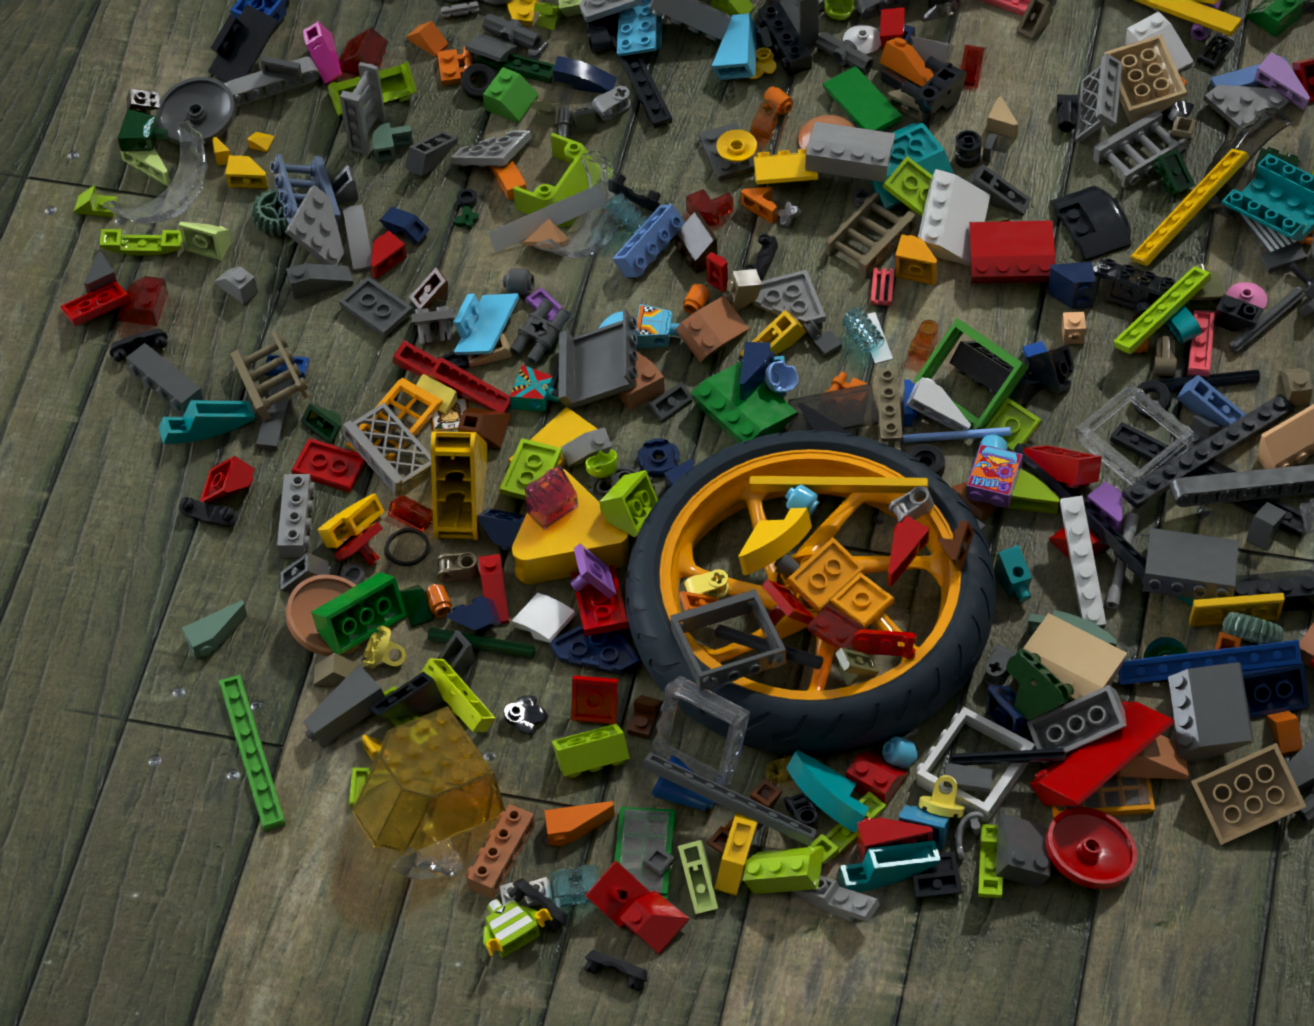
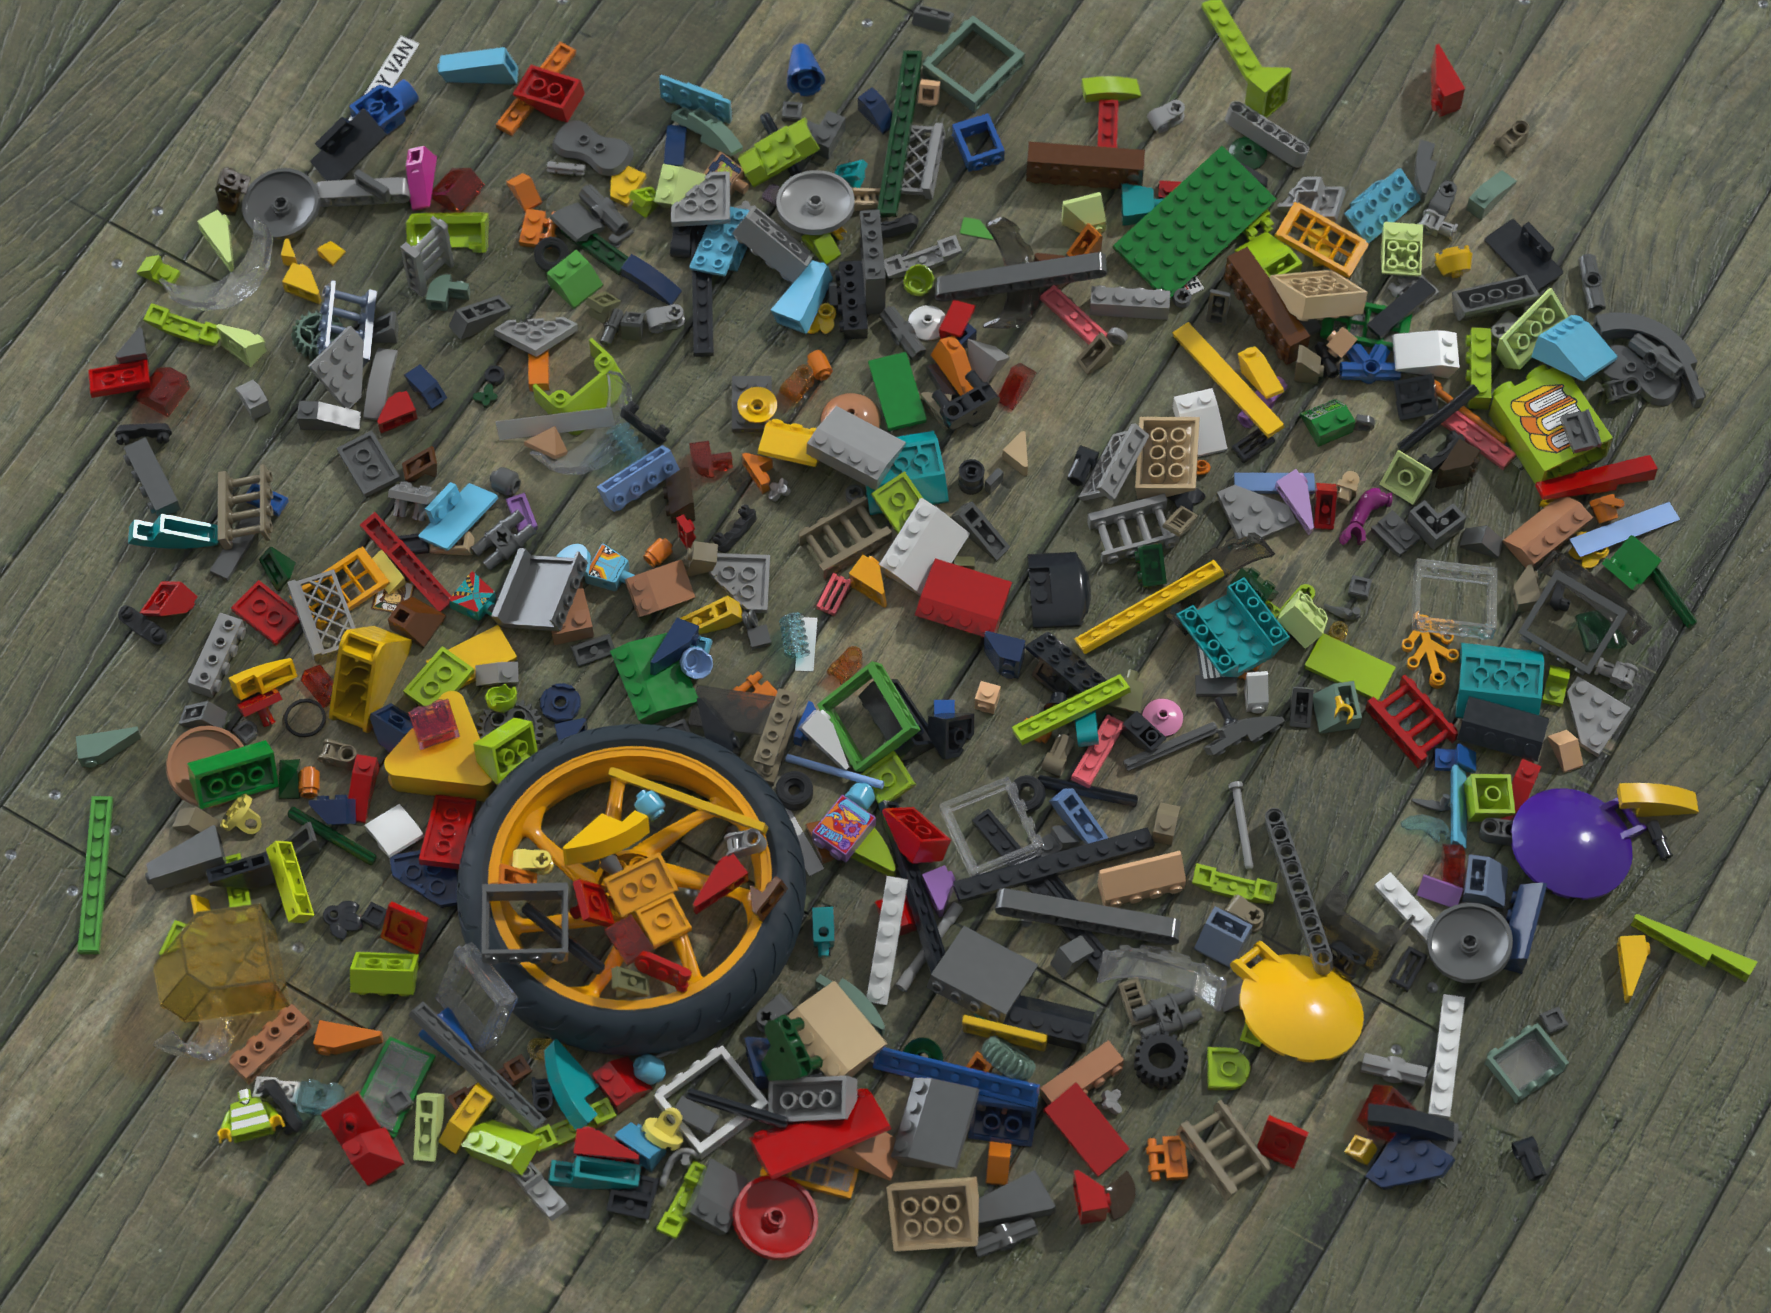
camera: 15 degrees right, 10 degrees up
dark green torso [117,109,168,152] -> none
medium lavender tile [570,543,616,599] -> none
black piece [584,950,648,991] -> none
reddish brown slope [627,695,663,740] -> none
none -> black tile [361,902,387,930]

